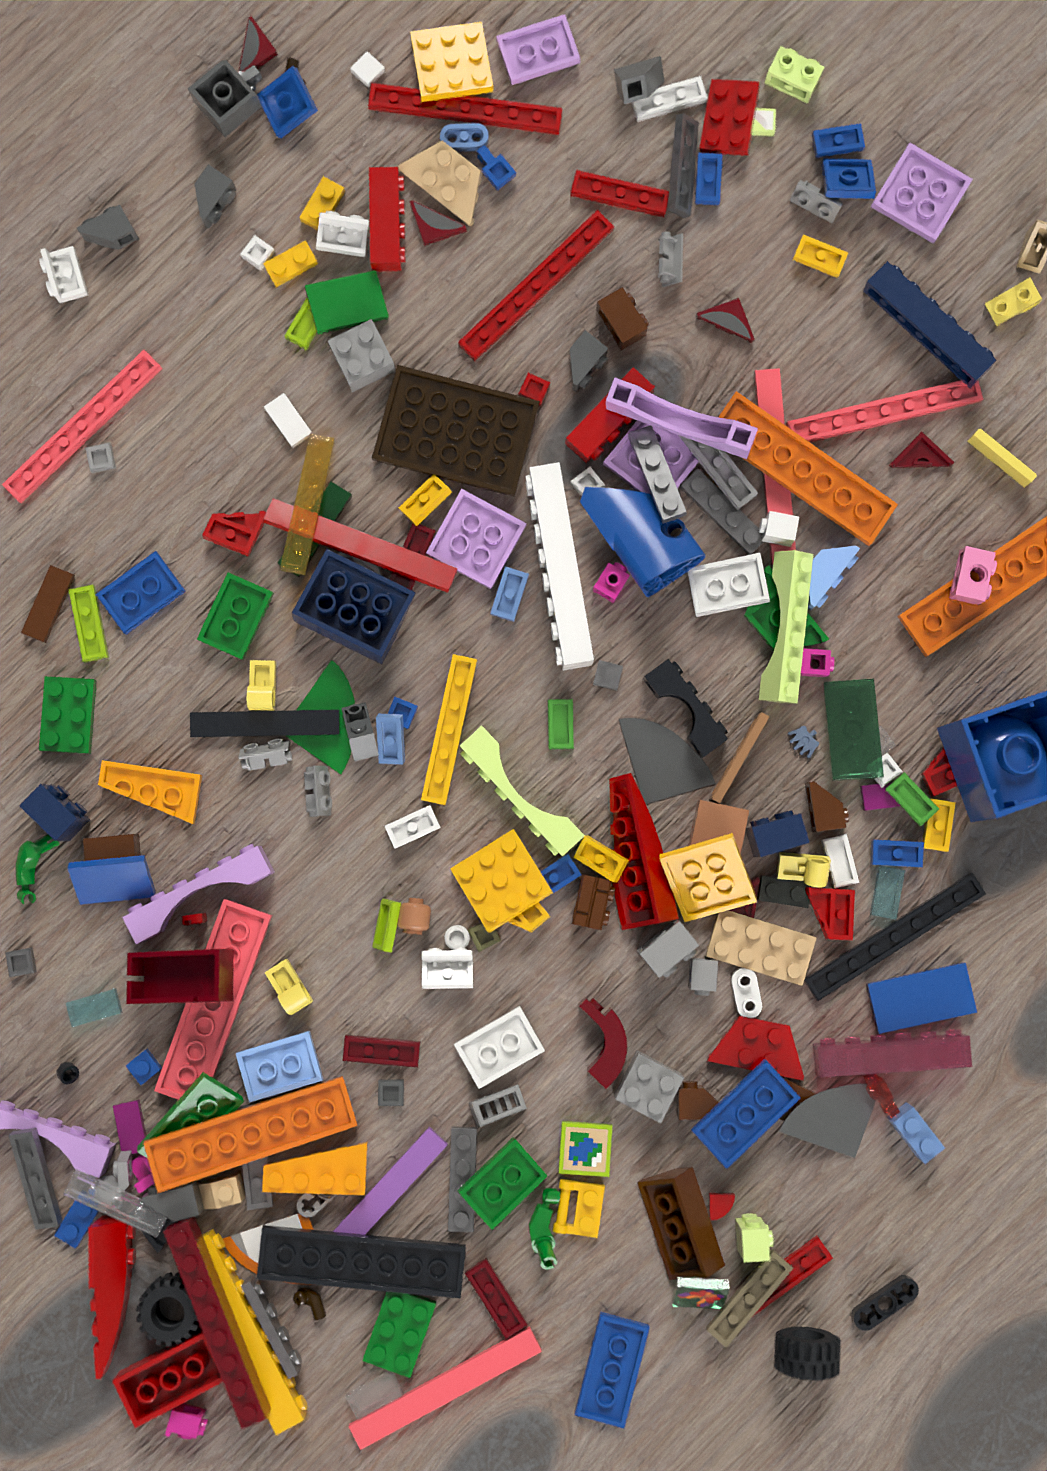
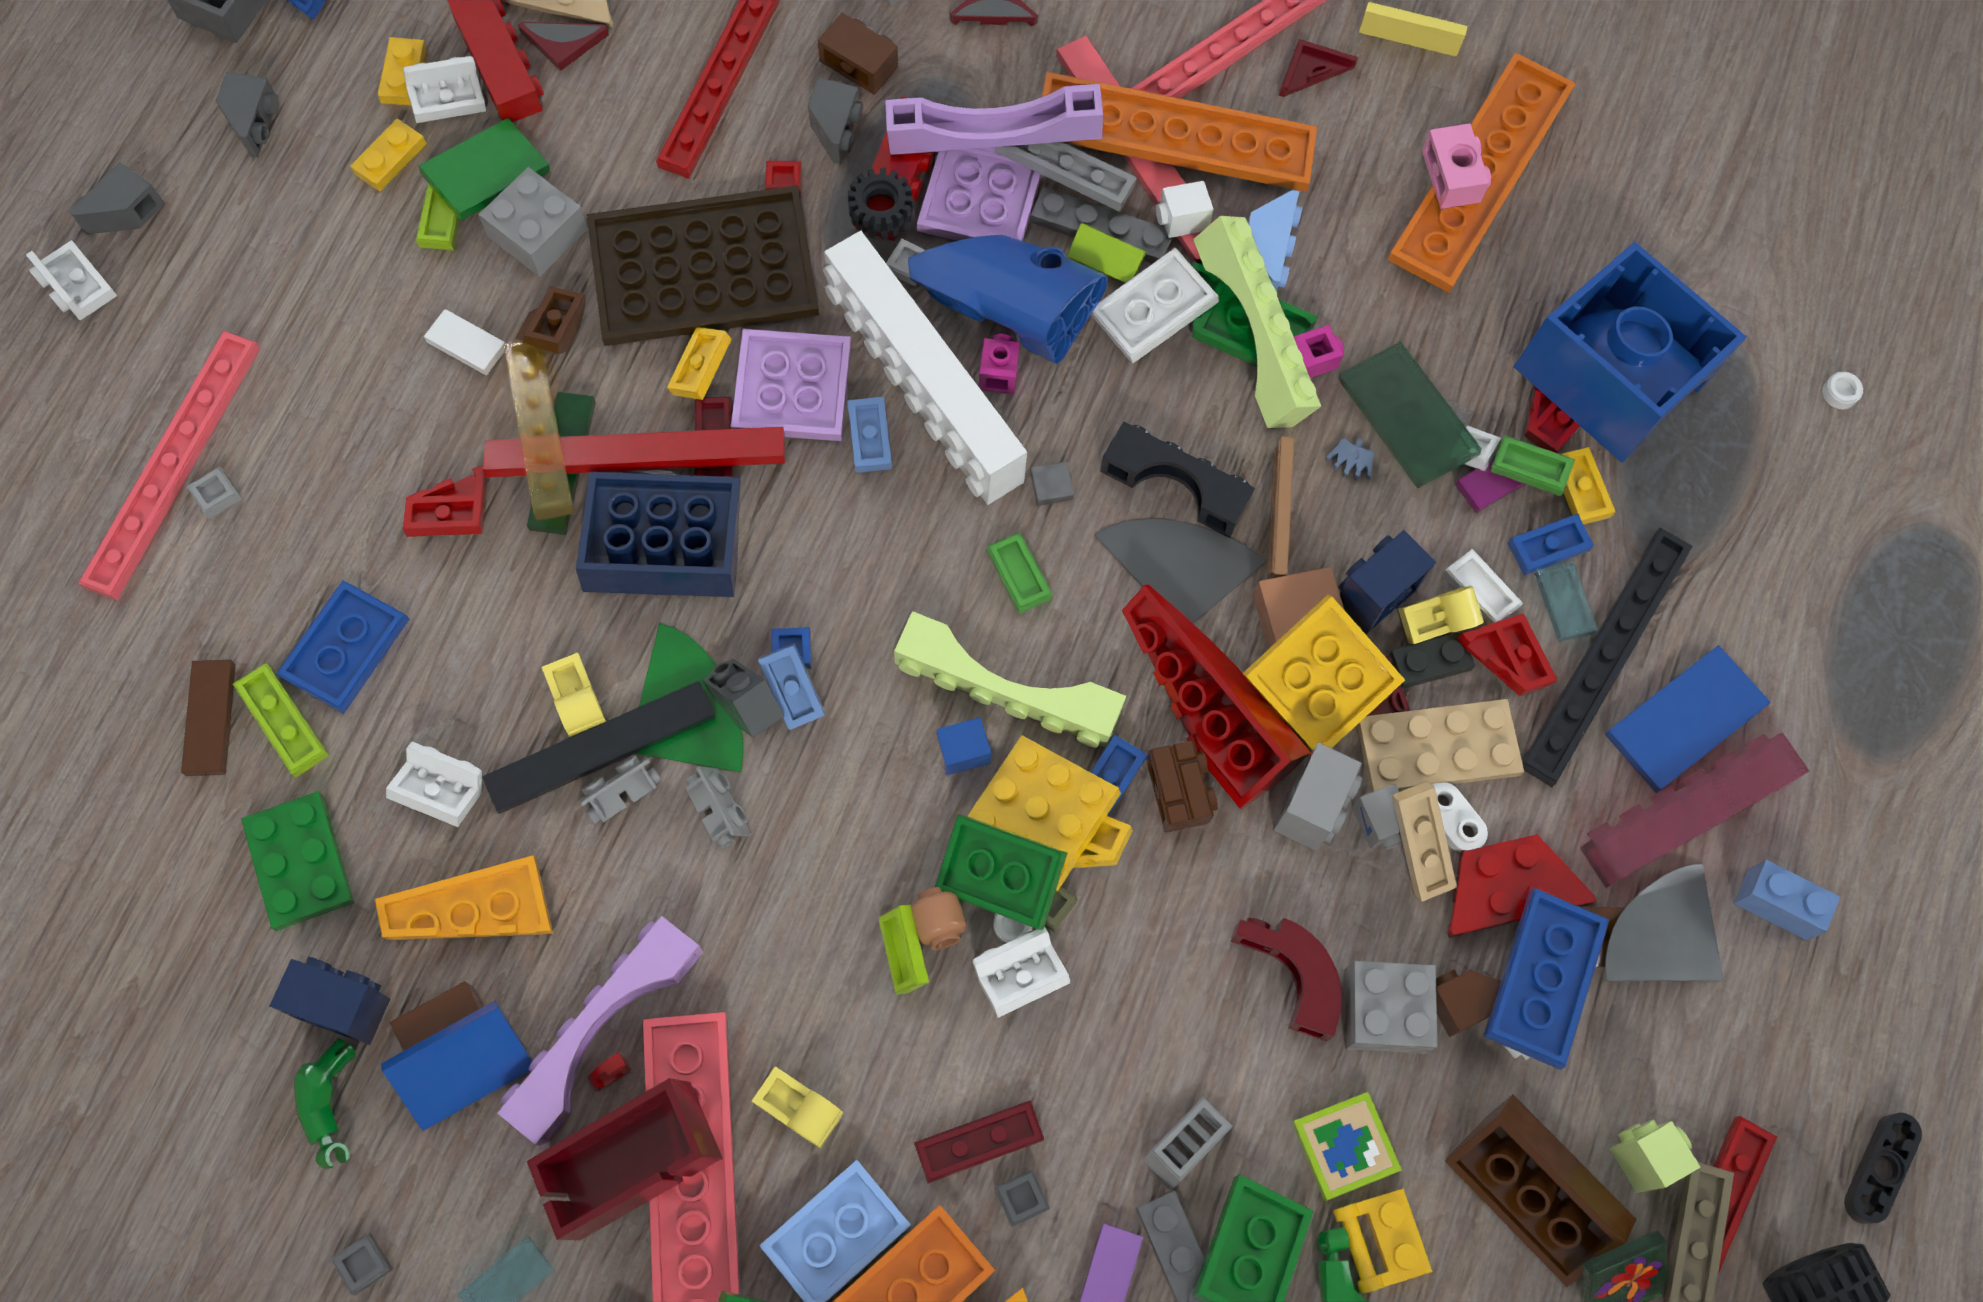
camera: 30 degrees left, 15 degrees down
green plate [197,572,274,660] -> none
white tile [240,235,275,271] -> none
white plate [385,805,441,849] -> none
yellow plate [421,654,477,805] -> none
white plate [454,1006,545,1089] -> none
yellow plate [574,835,629,883] -> none
plate [628,425,687,524] -> none
red tile [709,1193,735,1220] -> none
reddish brown slope [805,781,849,832] -> none
clear red plate [863,1072,900,1118] -> none
none -> white bracket [386,742,482,827]
none -> reddish brown slope [515,286,585,354]
none -> black tyre [848,168,913,239]
none -> green tile [935,814,1068,930]
none -> blue panel [936,717,992,775]
none -> lime tile [1067,223,1147,283]
none -> tan plate [1392,781,1457,902]

